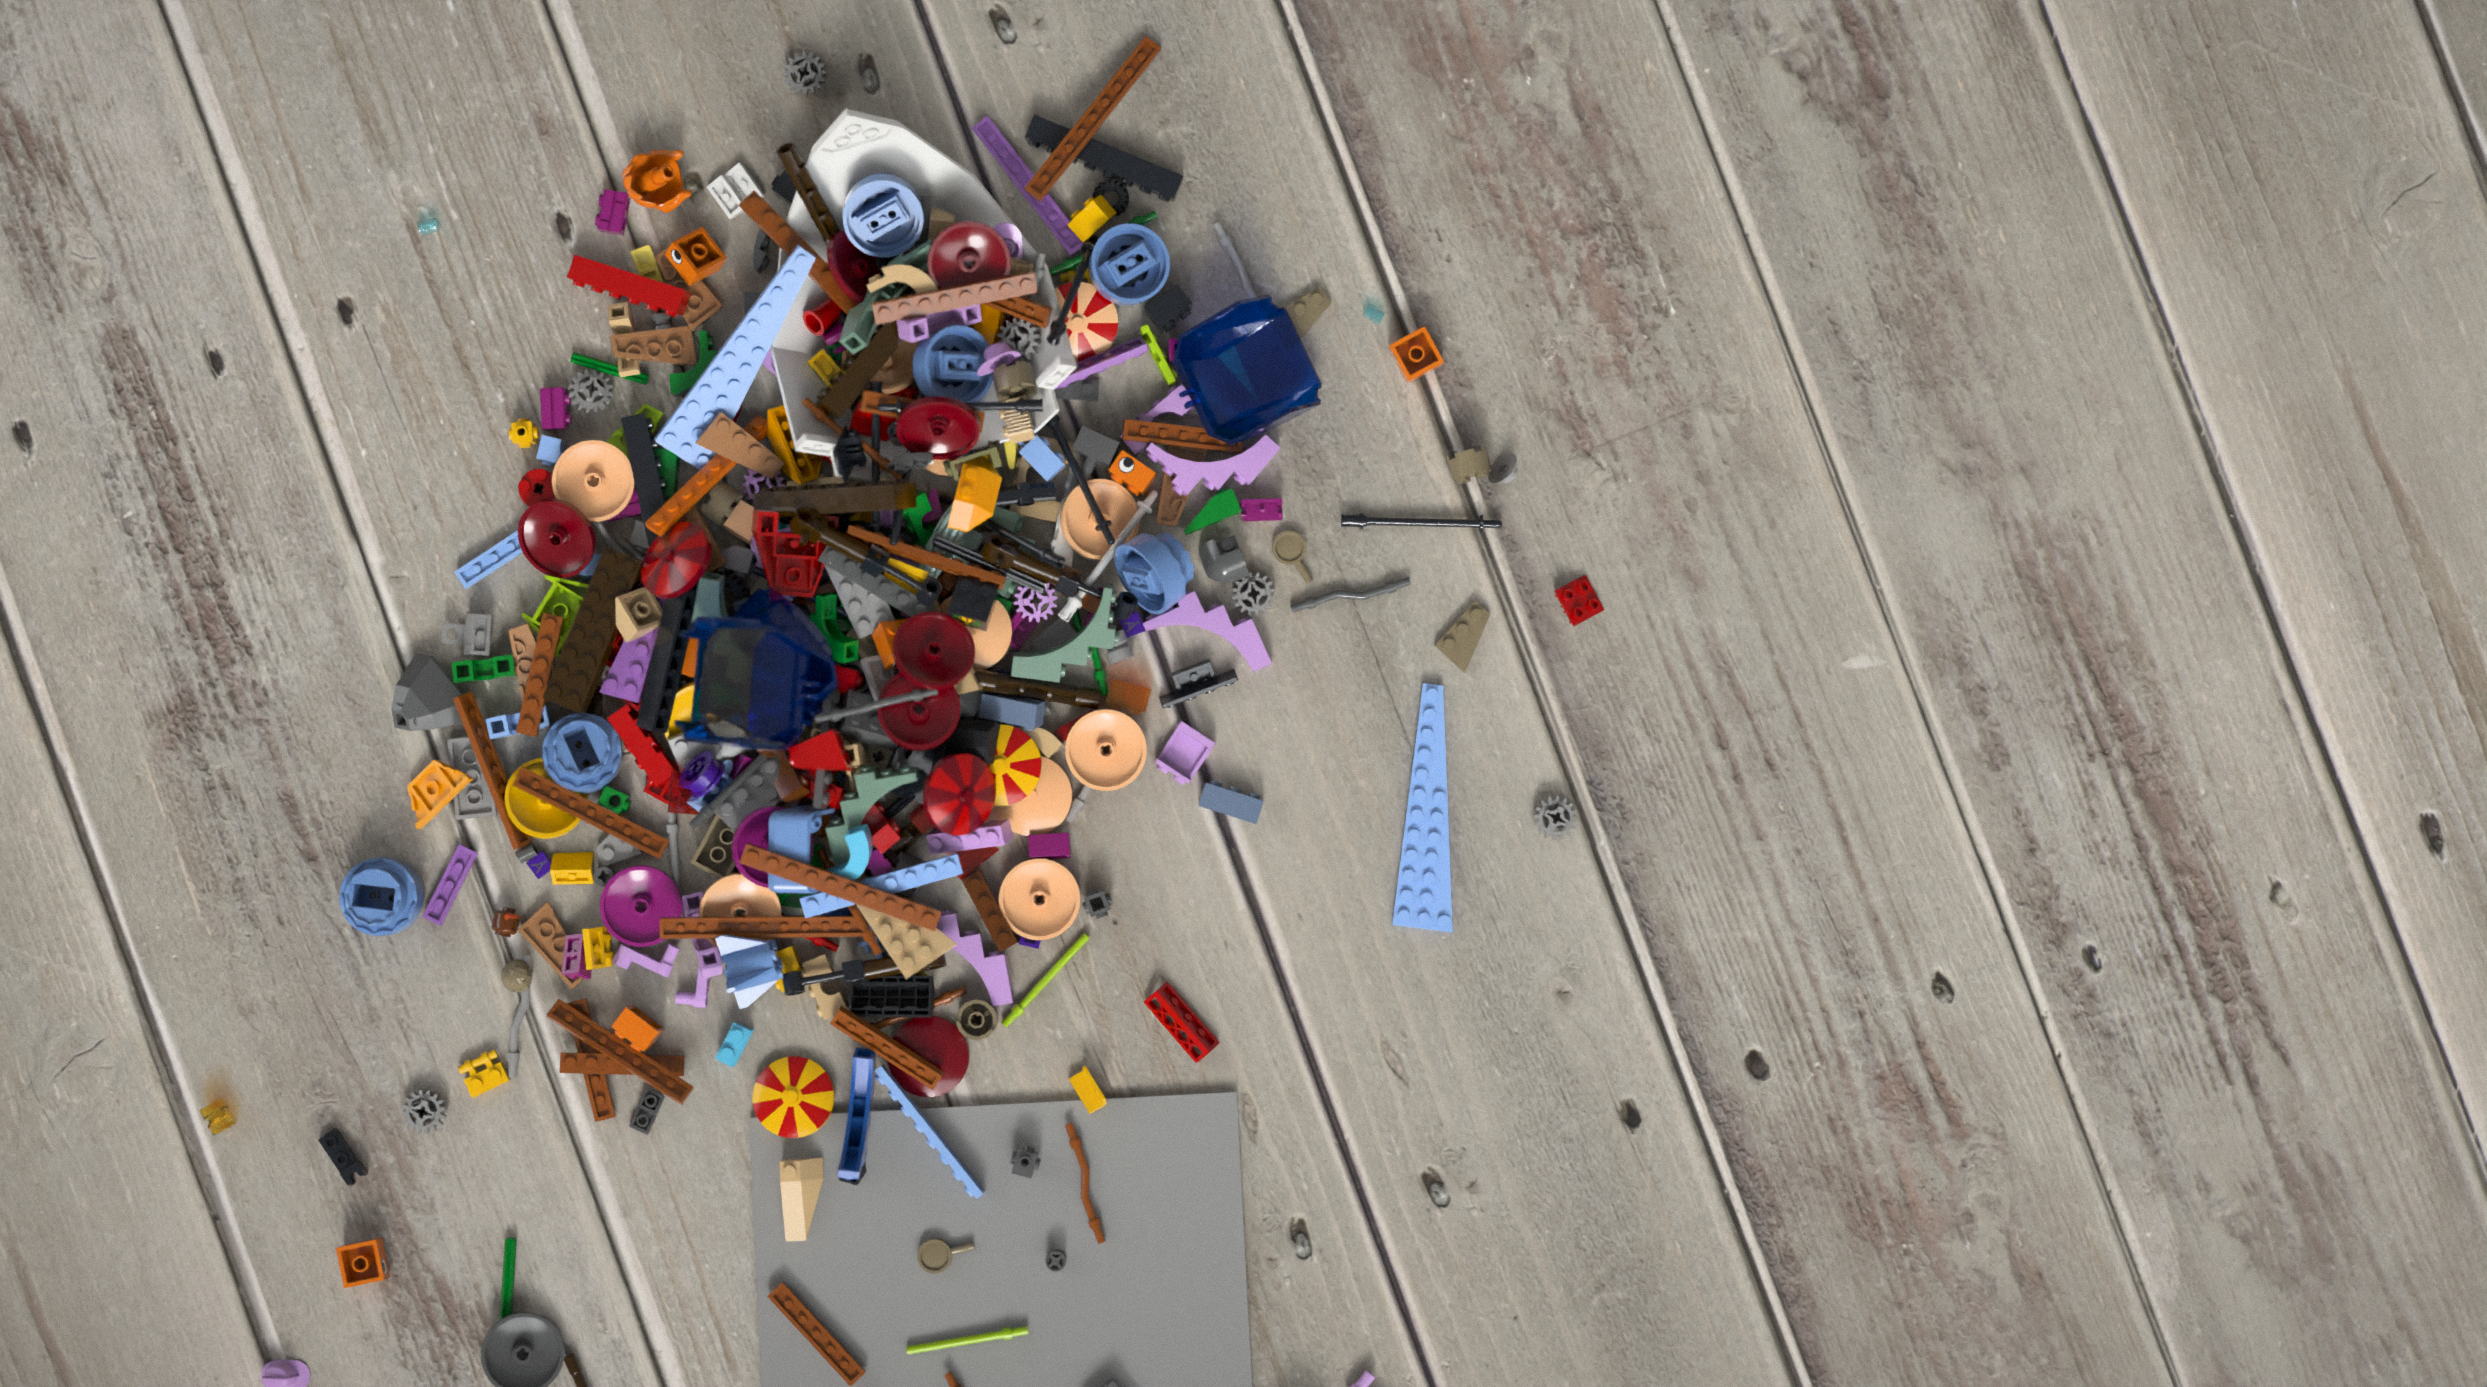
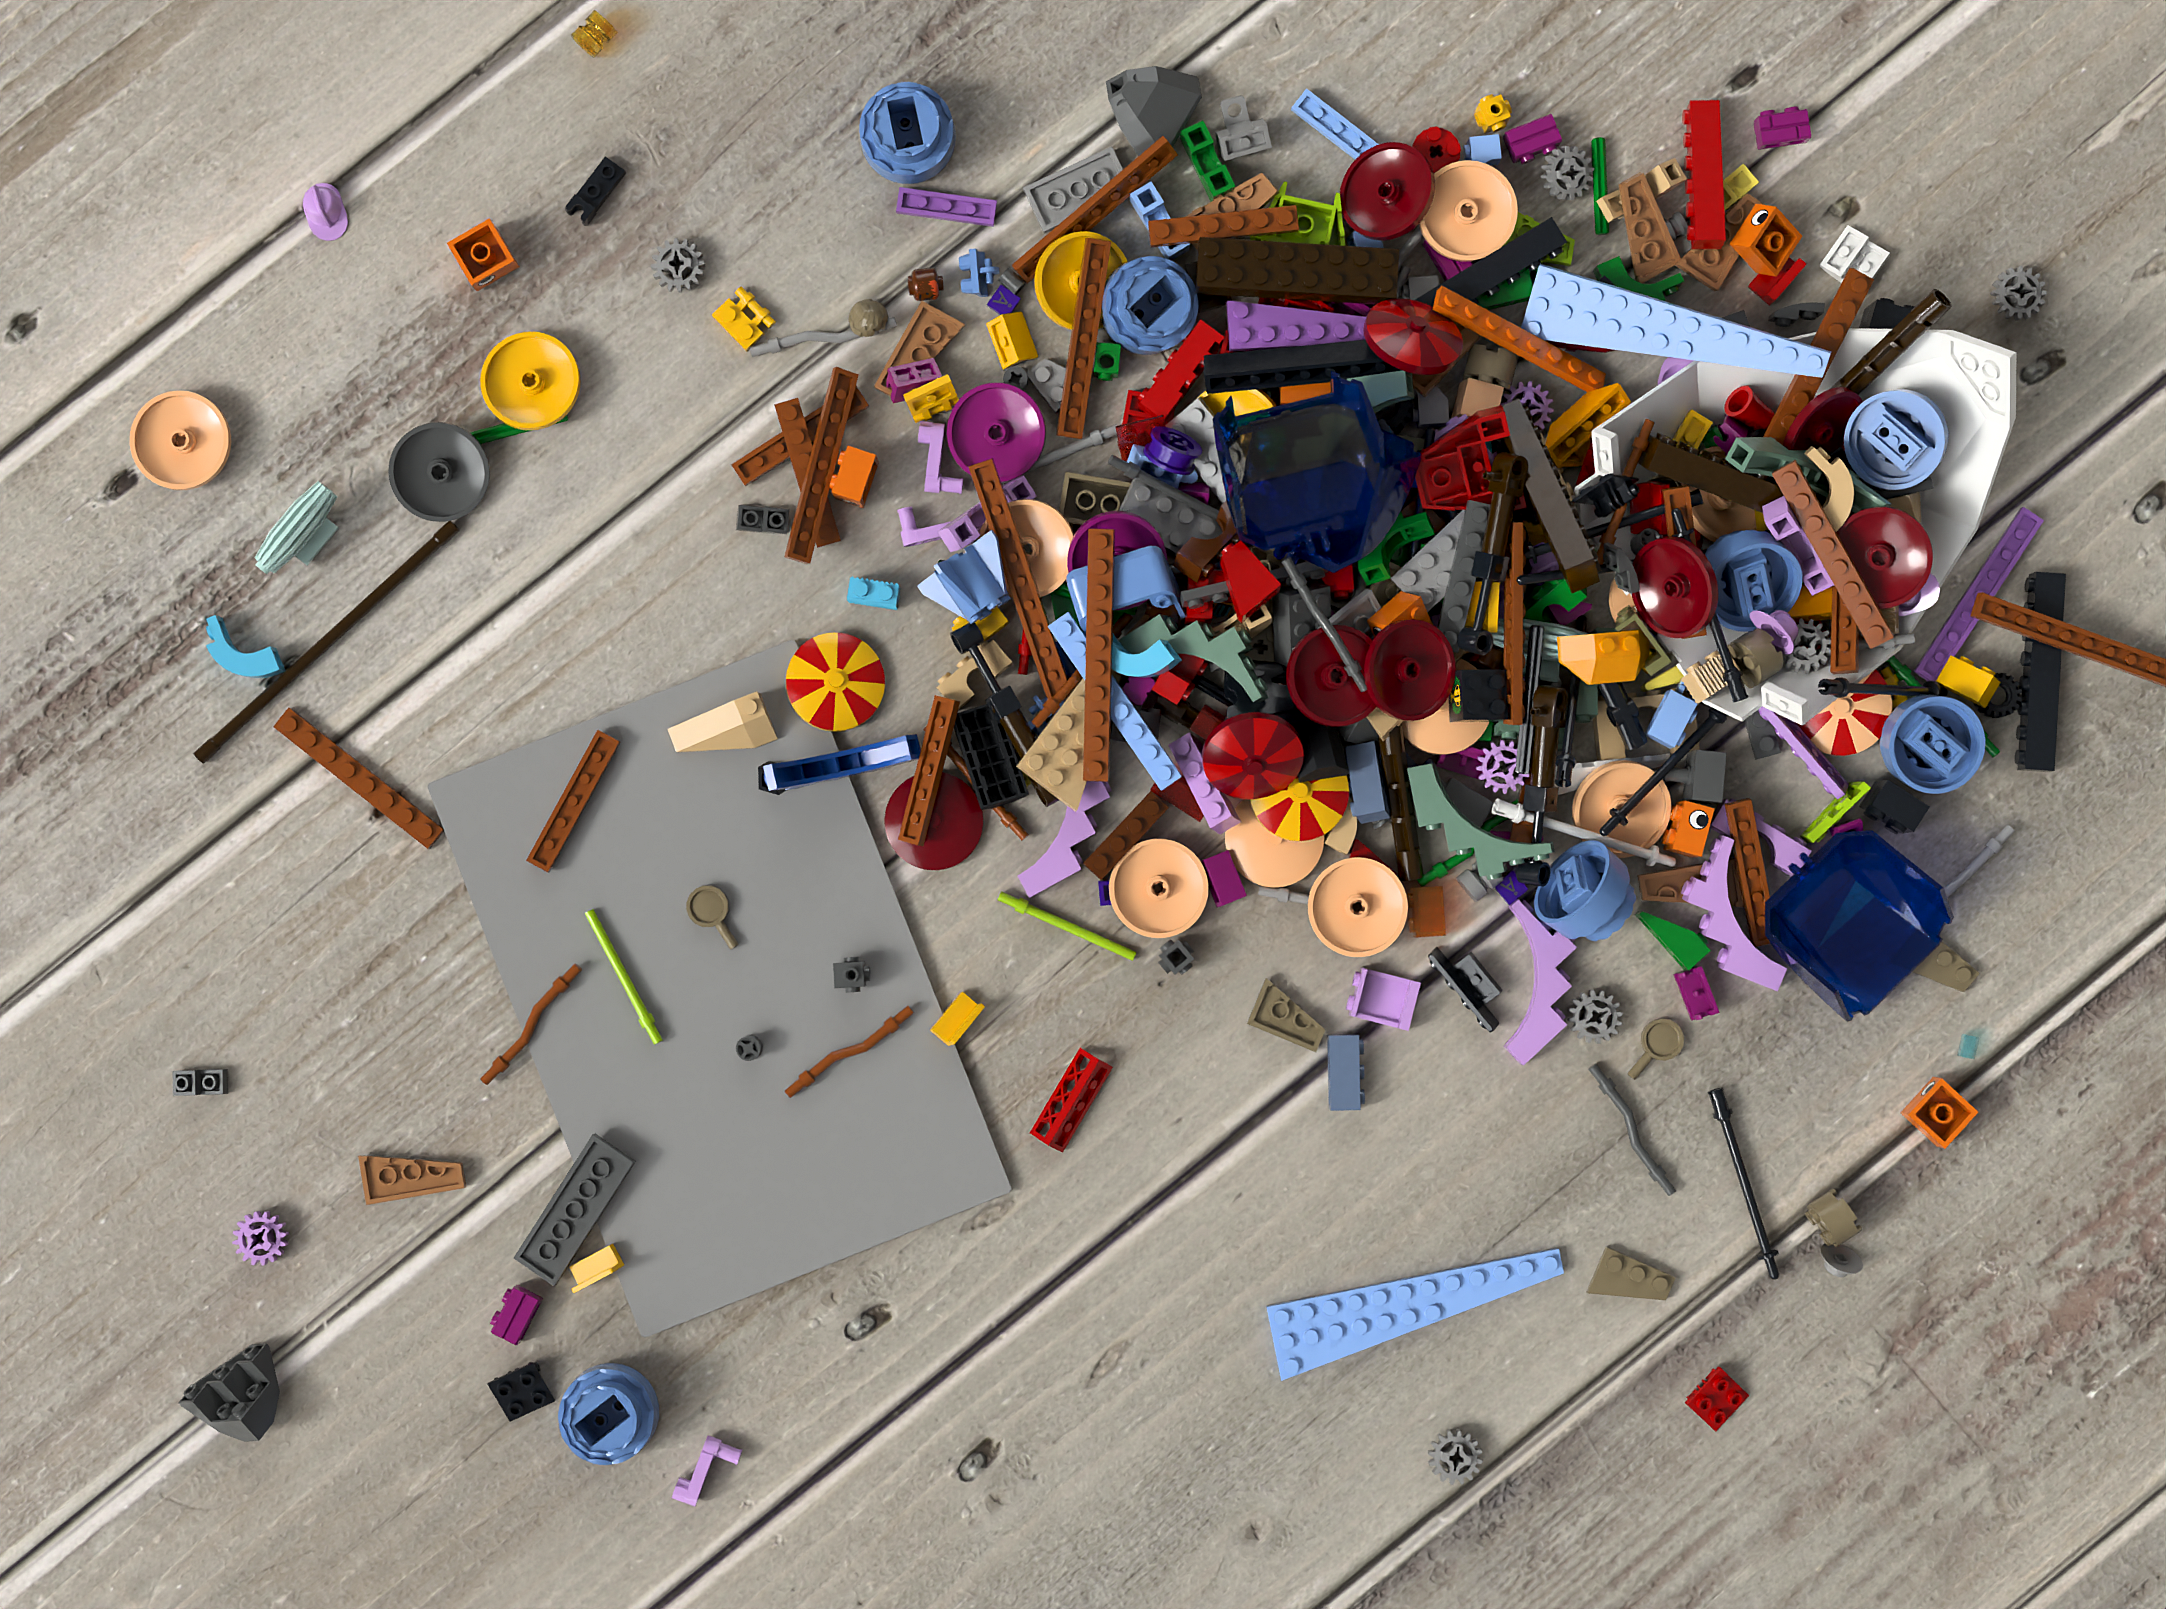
camera: 70 degrees right, 0 degrees up
light orange wing [407,760,473,829] -> none
tan slope [615,587,663,643] -> none
orange piece [622,149,692,213] -> none
medium nougat wing [695,411,785,478] -> none
light blue plate [875,1064,985,1199] -> none
dark tan brick [956,999,998,1040] -> none
dark grey brick [1198,535,1250,584] -> none
none -> yellow dish [480,332,581,430]
none -> medium blue hips [959,248,1000,297]
none -> dark tan wing [1247,978,1325,1052]
none -> red panel [1748,257,1806,306]

